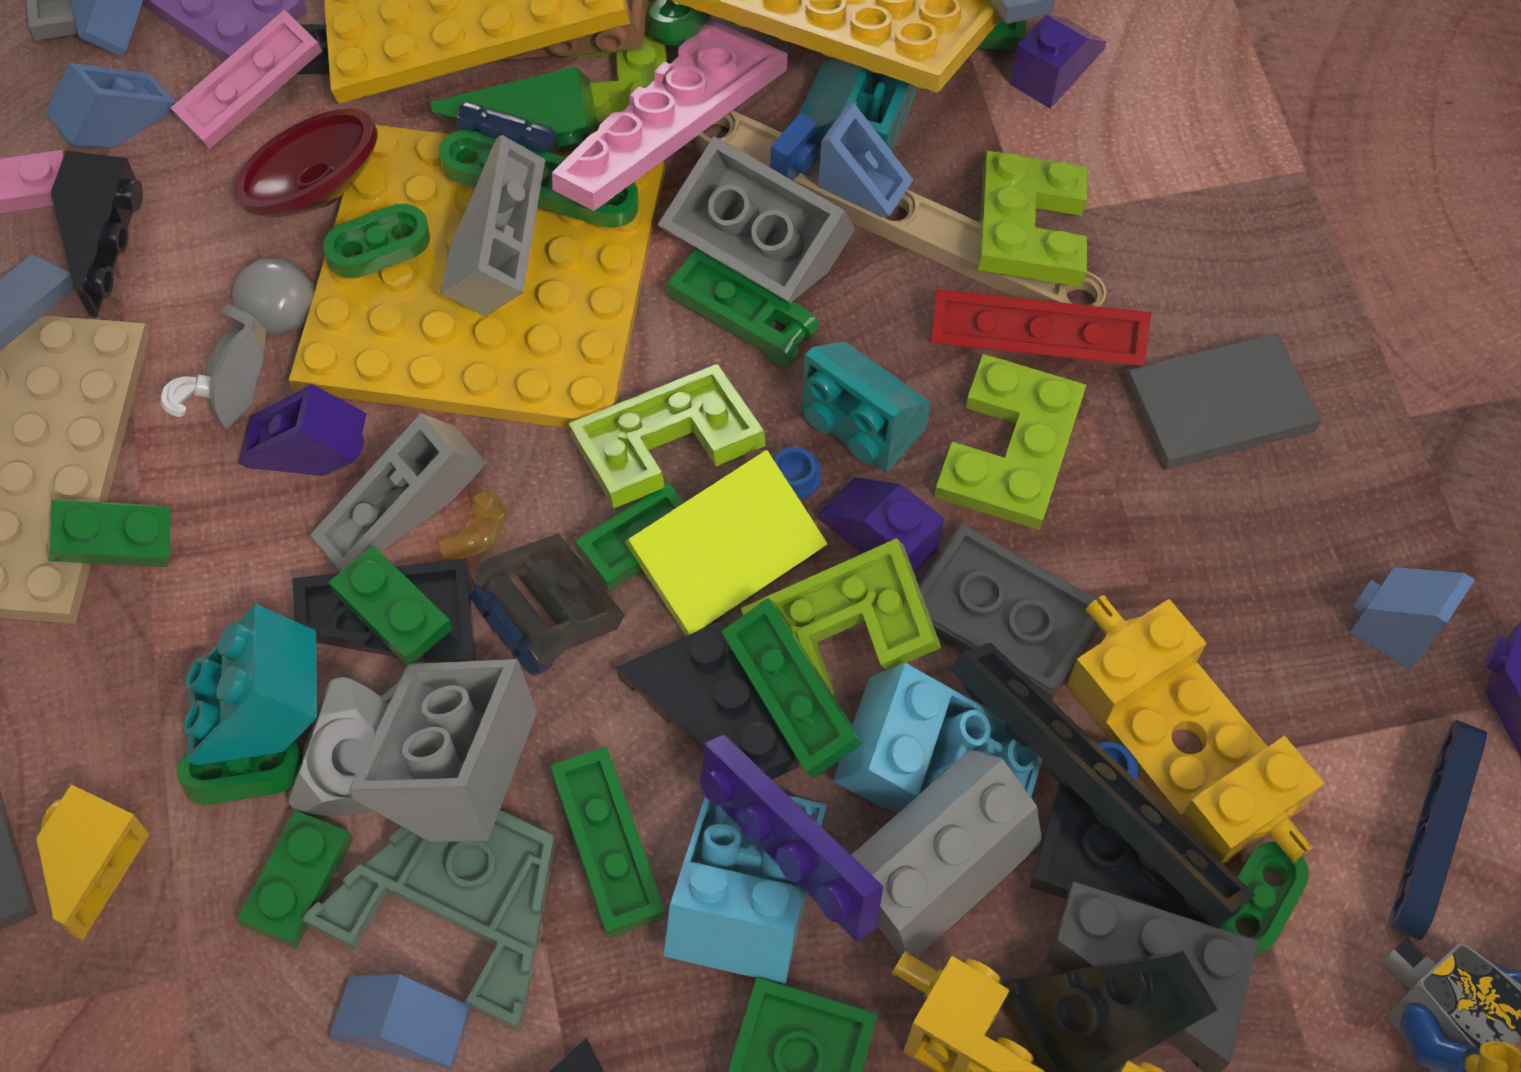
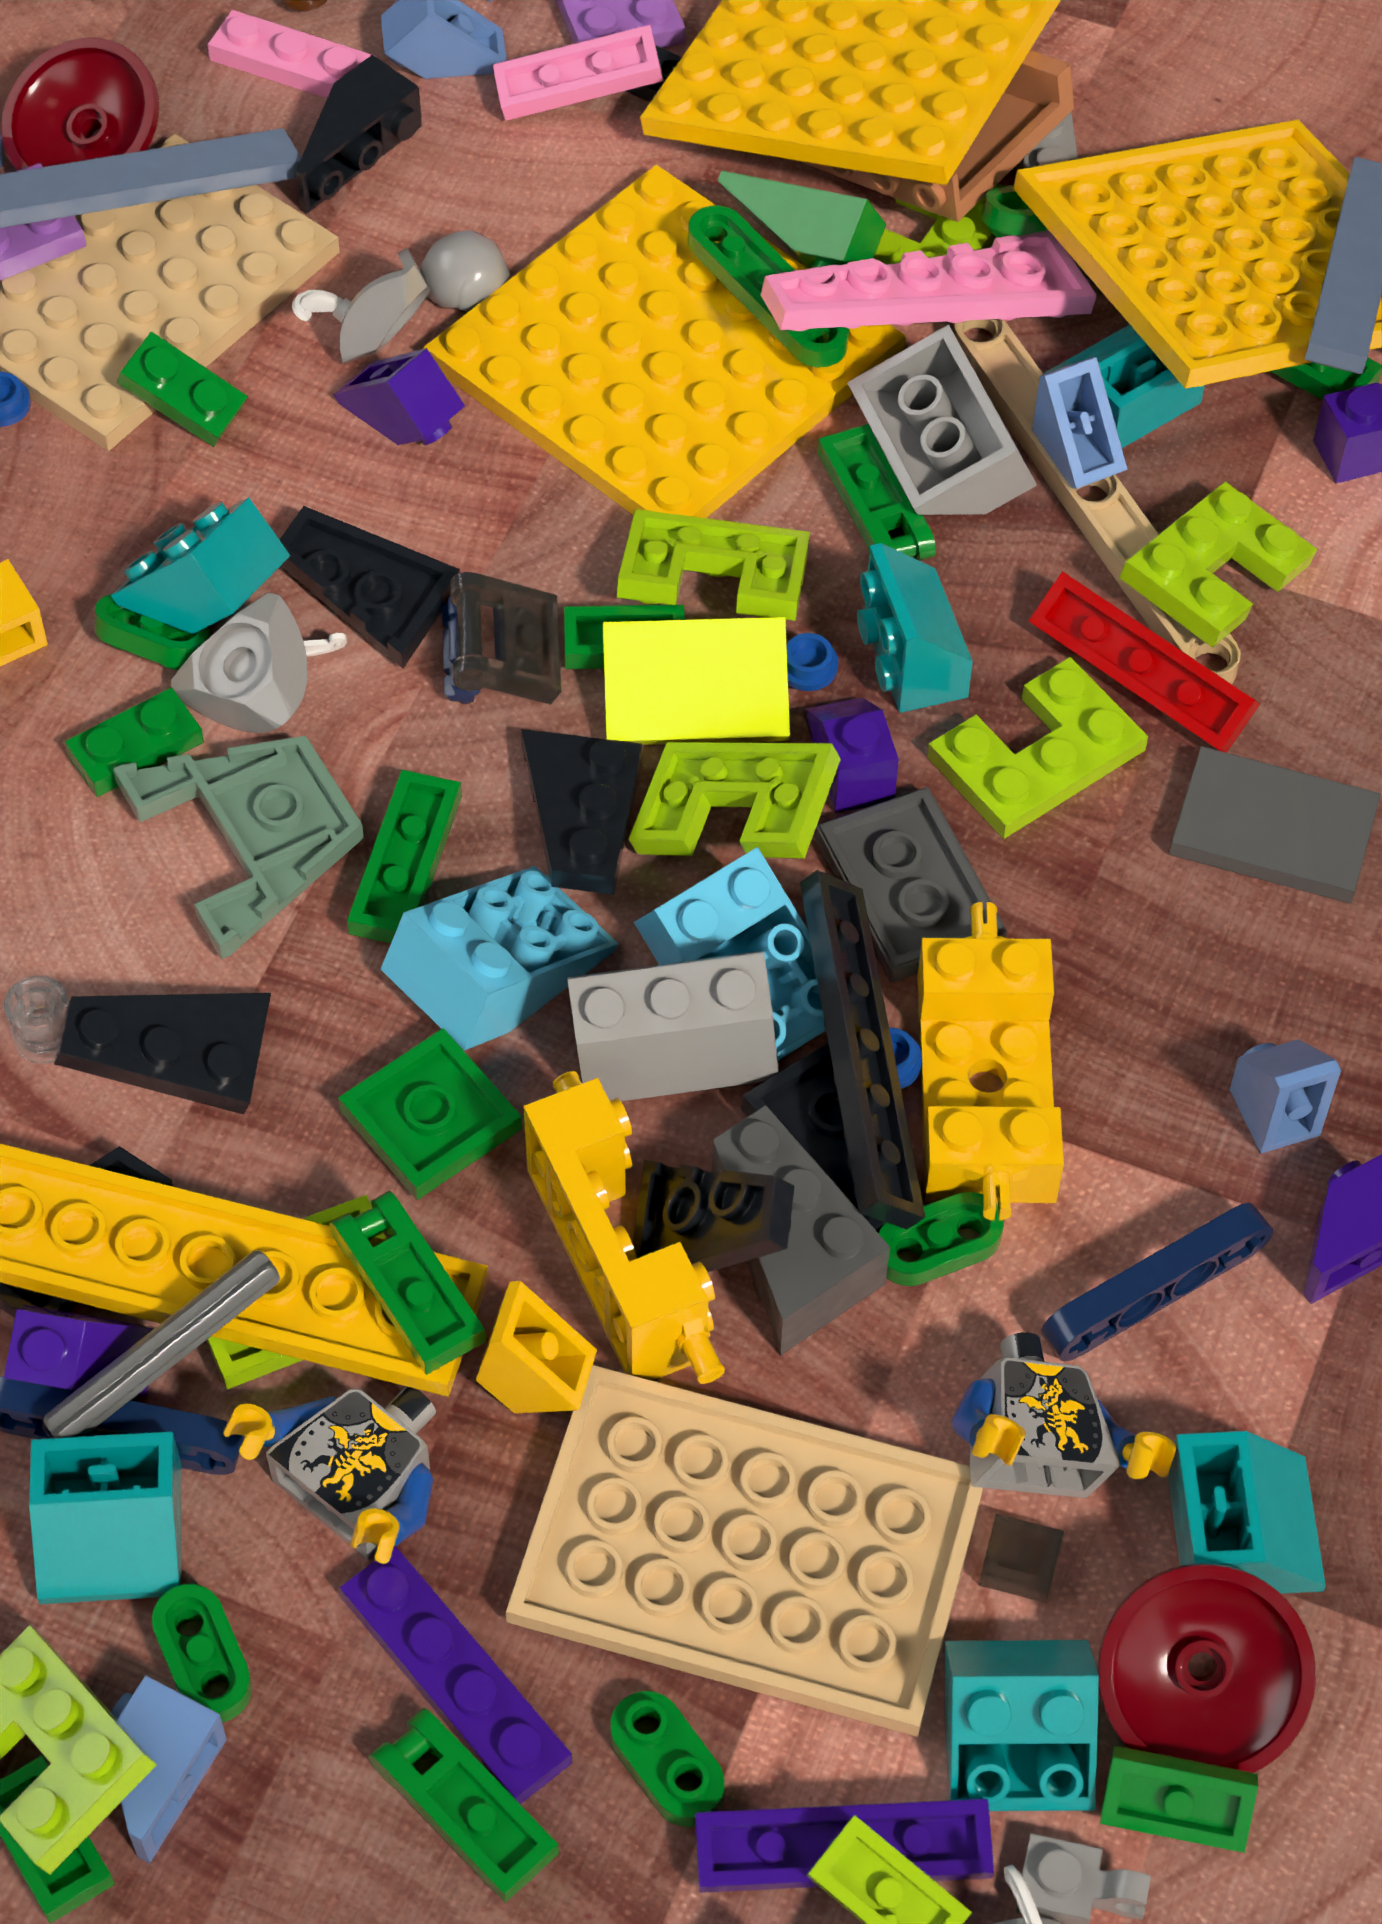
camera: 35 degrees right, 5 degrees down
dark red dish [234,108,378,217] -> none
light grey slope [310,413,487,572] -> none
green plate [323,204,430,278] -> none
green plate [329,546,452,665] -> none
medium blue slope [329,974,471,1070] -> none
light grey slope [349,659,537,842] -> none
clear yellow arm [436,491,507,561] -> none
light grey slope [441,135,545,316] -> none
dark blue axle [456,101,557,153] -> none
dark purple plate [700,735,884,941] -> none
green plate [721,598,863,778] -> none
blue plate [770,113,820,181] -> none

